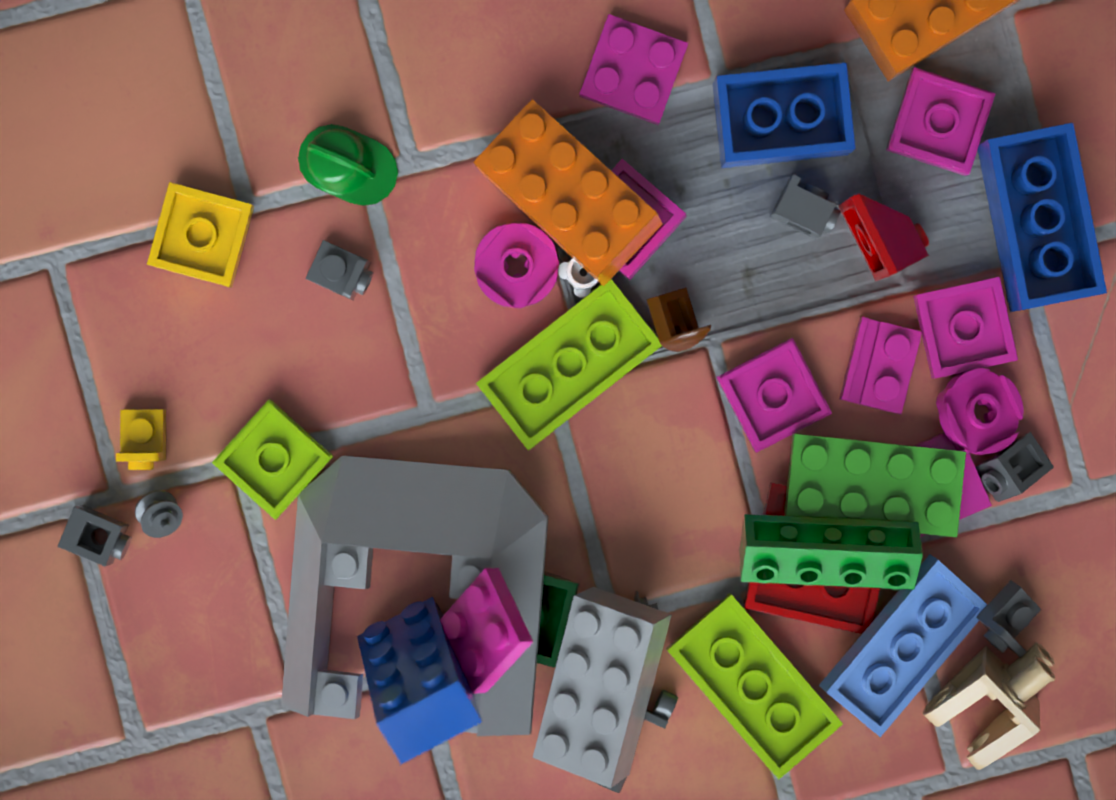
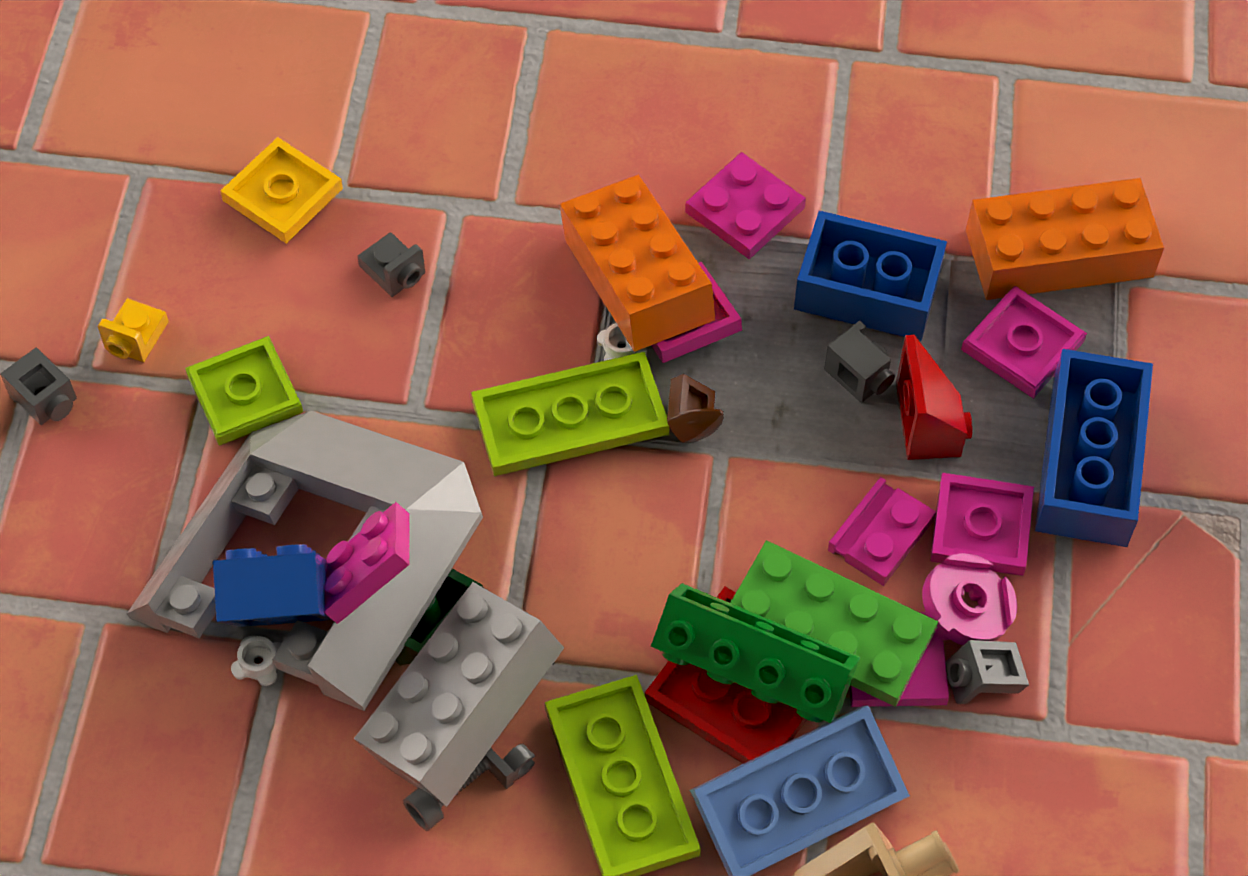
camera: 25 degrees right, 30 degrees down
dark grey wheel [135,490,183,538] -> none
green piece [298,124,398,206] -> none
dark pink plate [474,223,559,309] -> none
dark pink plate [716,338,832,453] -> none
dark grey bracket [976,580,1041,658] -> none

